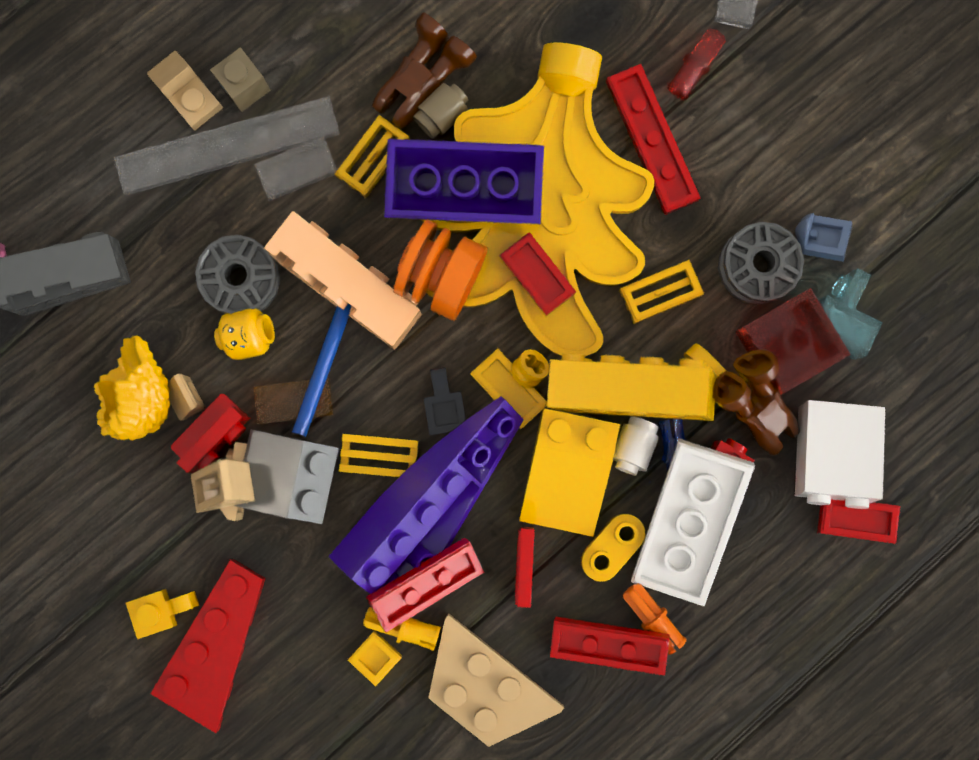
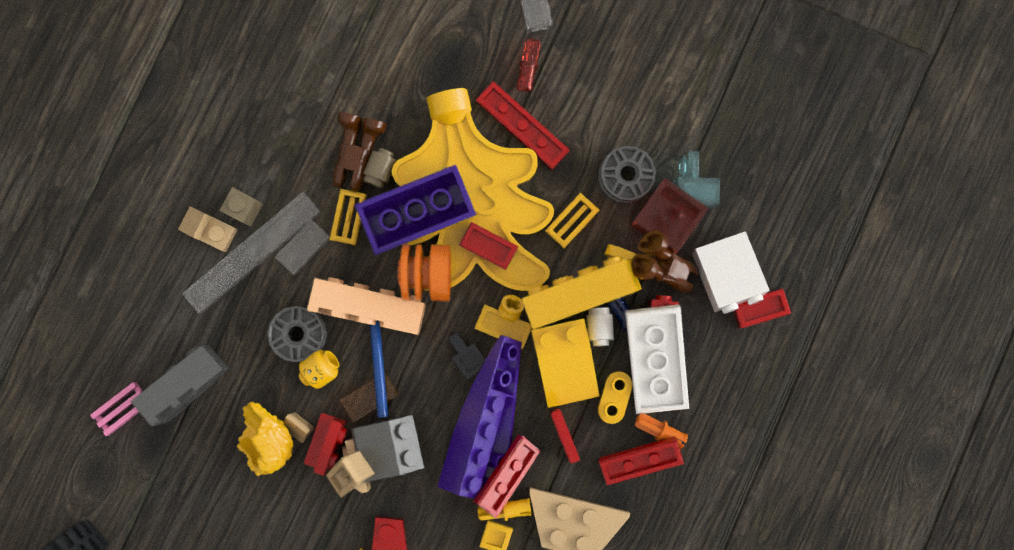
camera: 25 degrees left, 0 degrees up
yellow tile [339,434,419,477] -> none
sand blue plate [795,213,852,262] -> none

